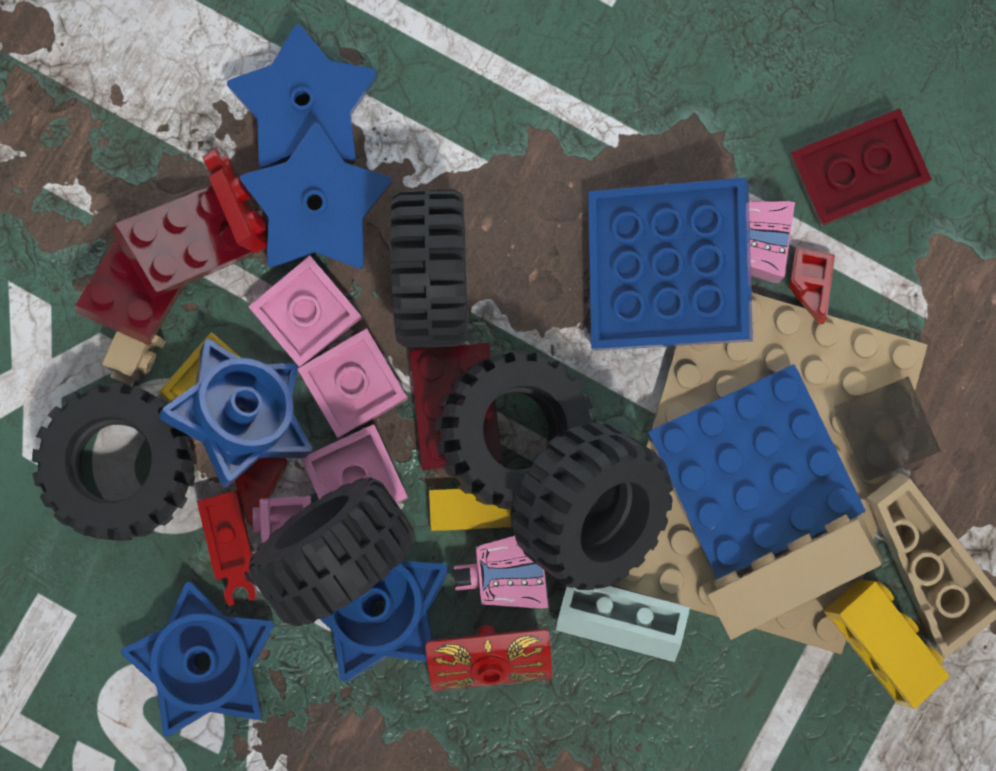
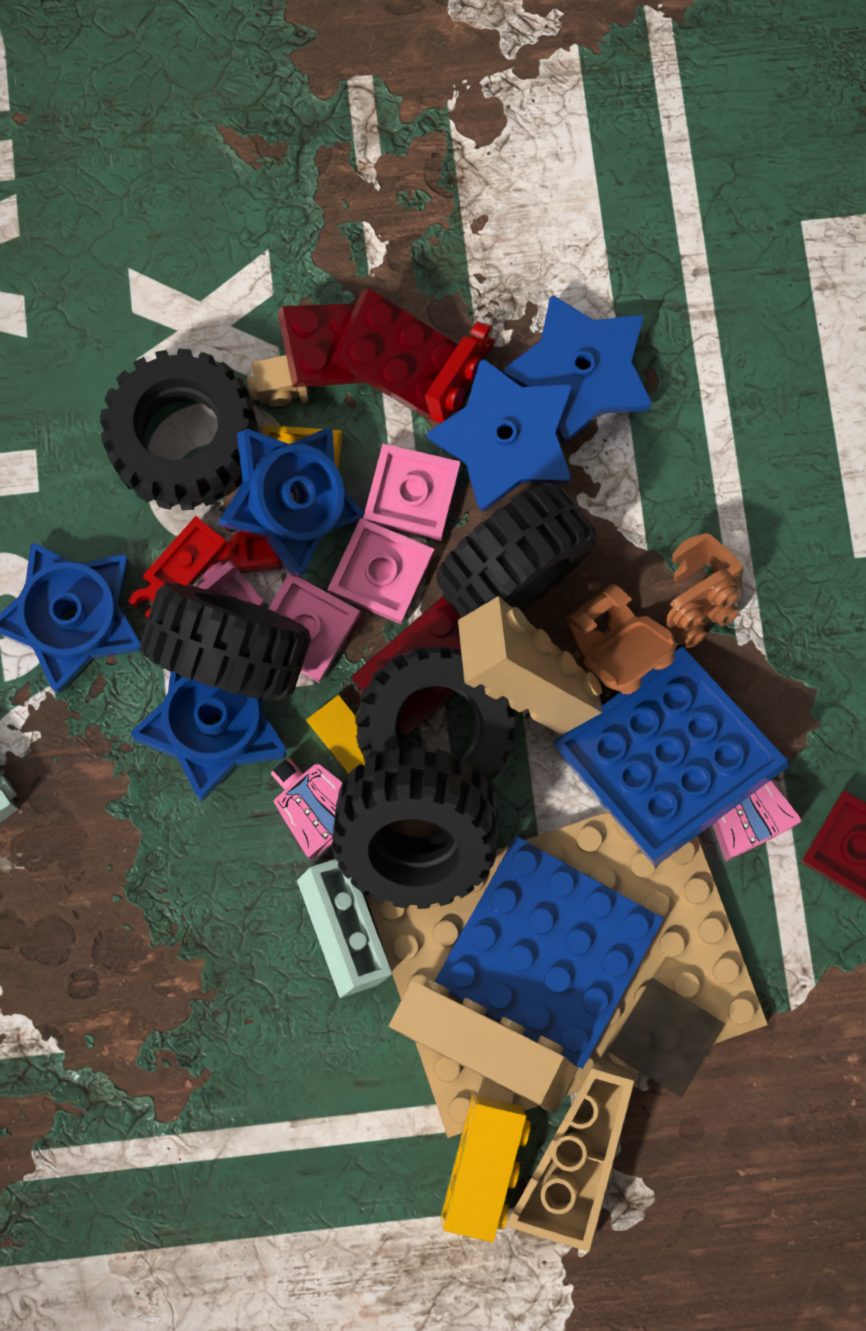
camera: 55 degrees right, 5 degrees down
red shield [425,625,553,691] -> none
tile [788,247,835,324] -> none
none -> tan wedge [458,596,602,735]
none -> nougat piece [565,584,676,694]
none -> nougat piece [666,533,743,648]

